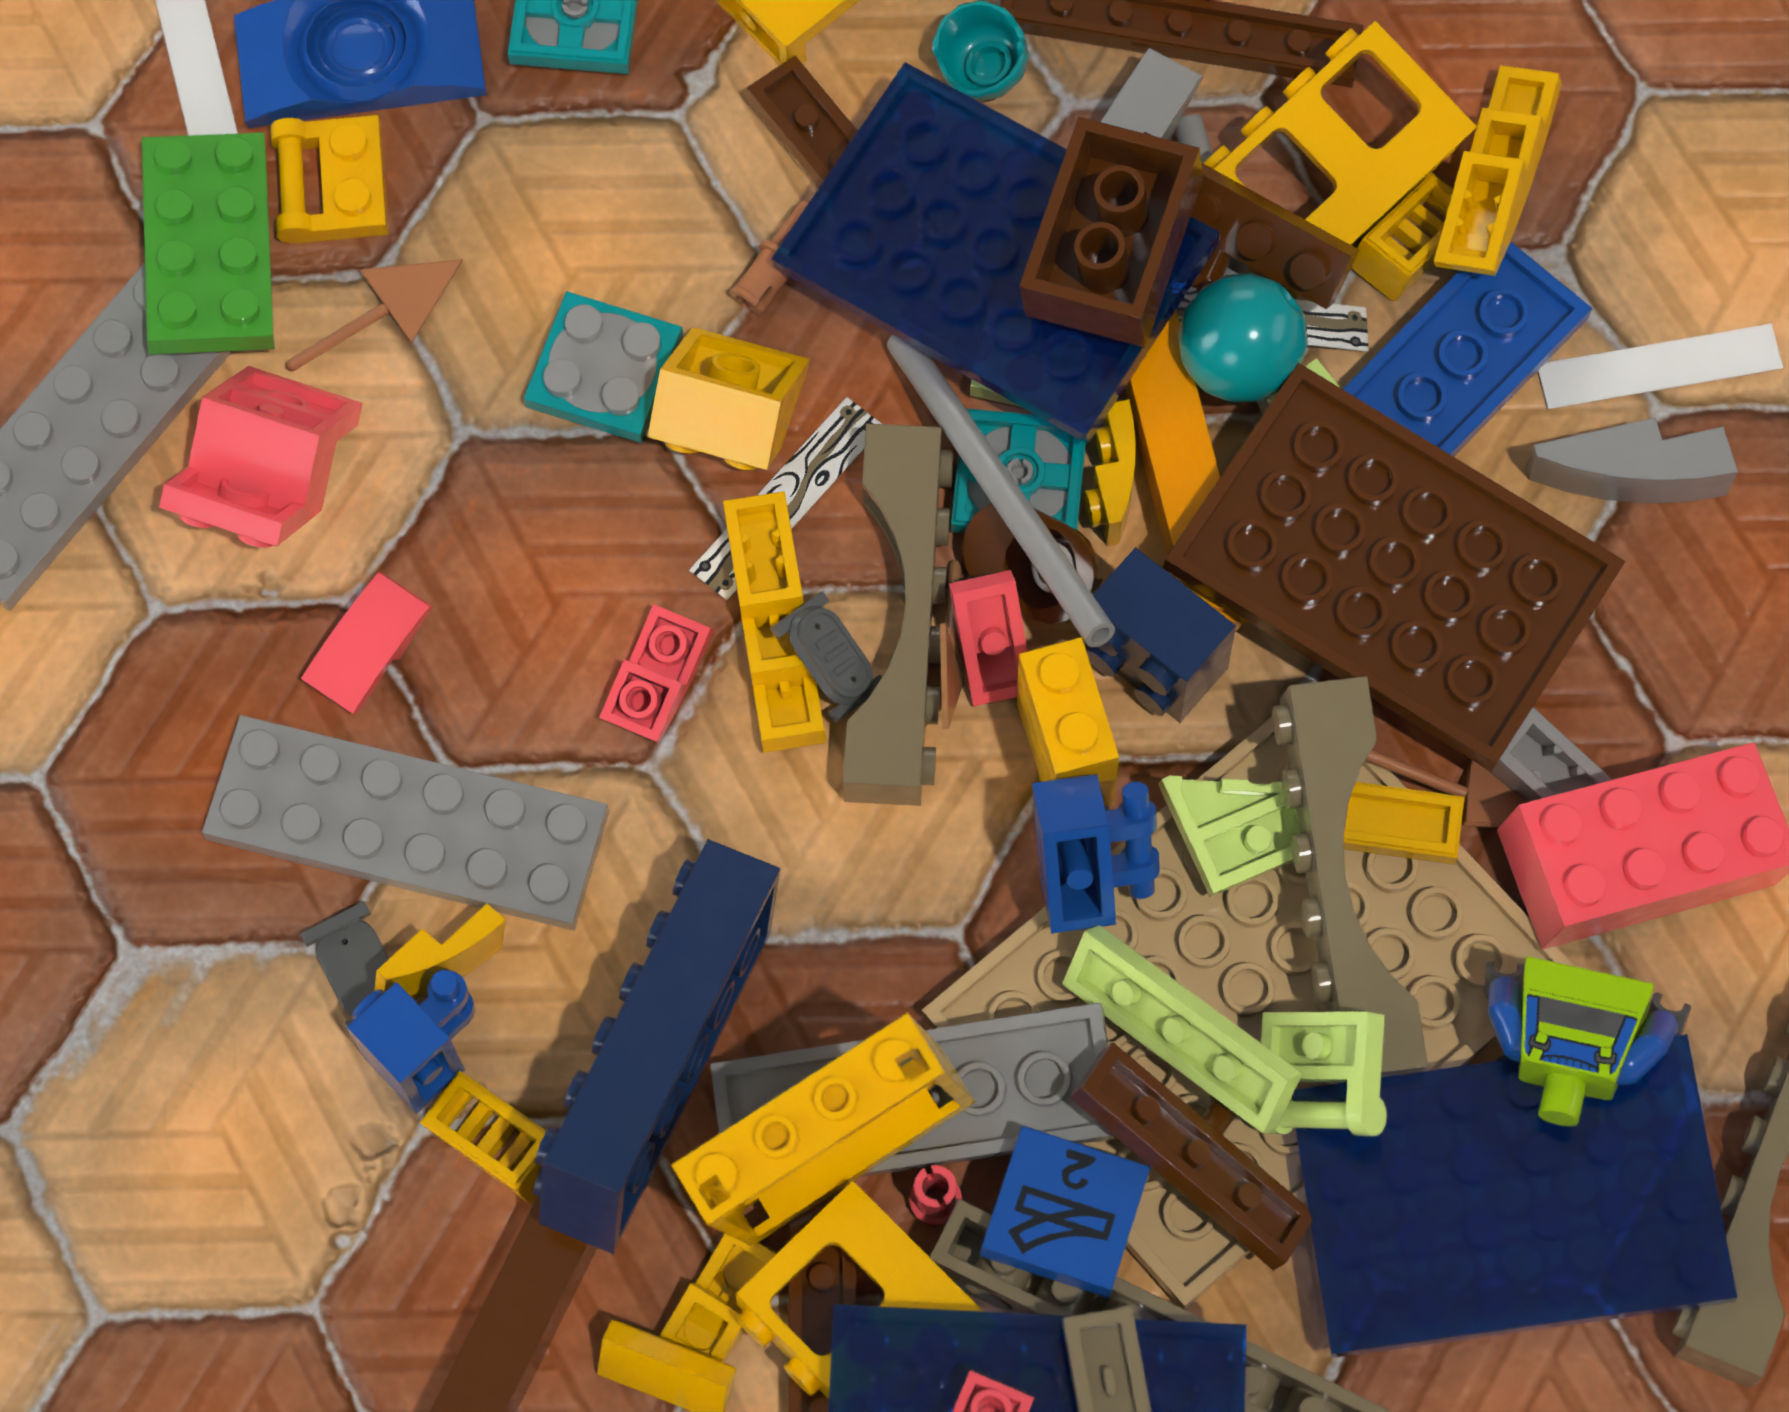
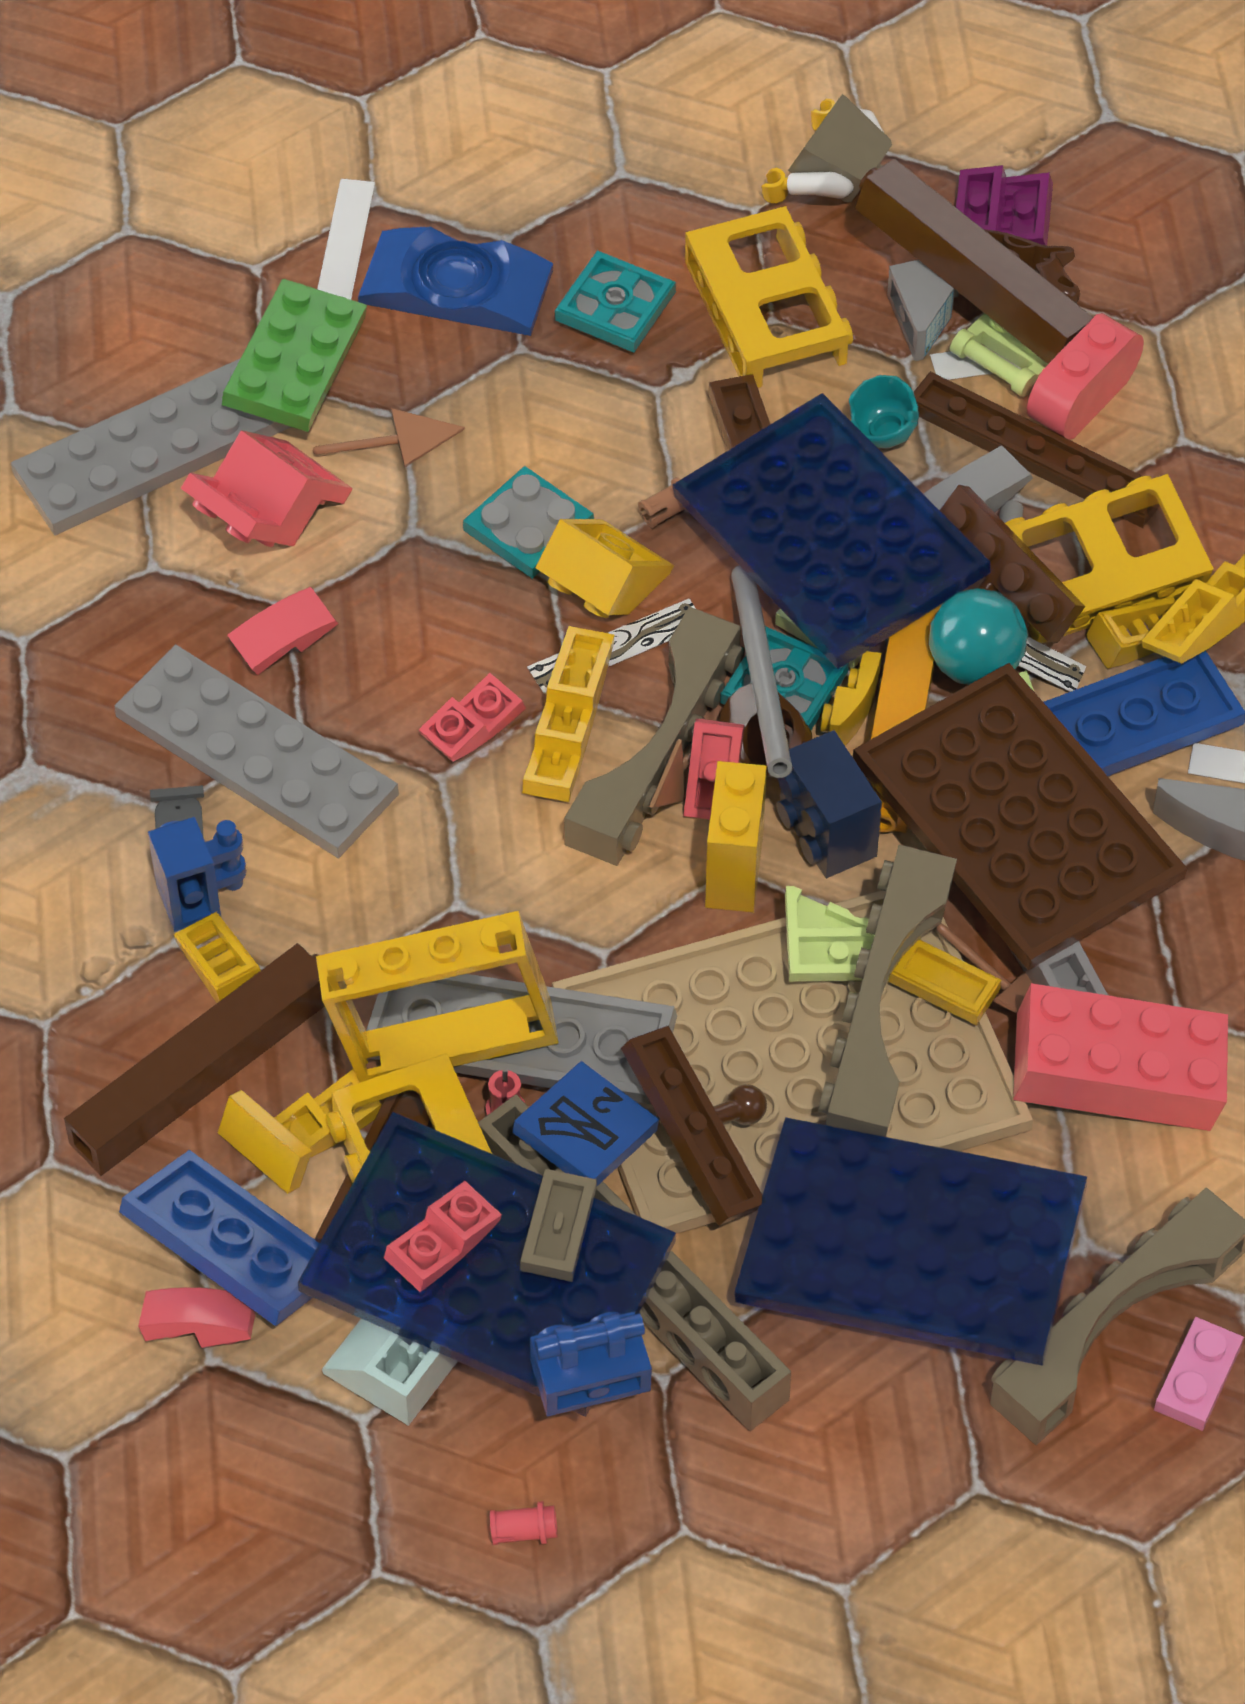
camera: 20 degrees right, 15 degrees down
yellow plate [270,115,389,244] -> none
yellow slope [375,903,506,999] -> none
dark blue brick [533,839,781,1254] -> none
dark grey piece [770,591,882,723] -> none
reddish brown brick [1019,116,1203,348] -> none
blue brick [1032,774,1160,934] -> none
yellowish green plate [1062,925,1303,1134] -> none
yellowish green plate [1261,1012,1387,1136] -> none
torso [1484,956,1691,1126] -> none

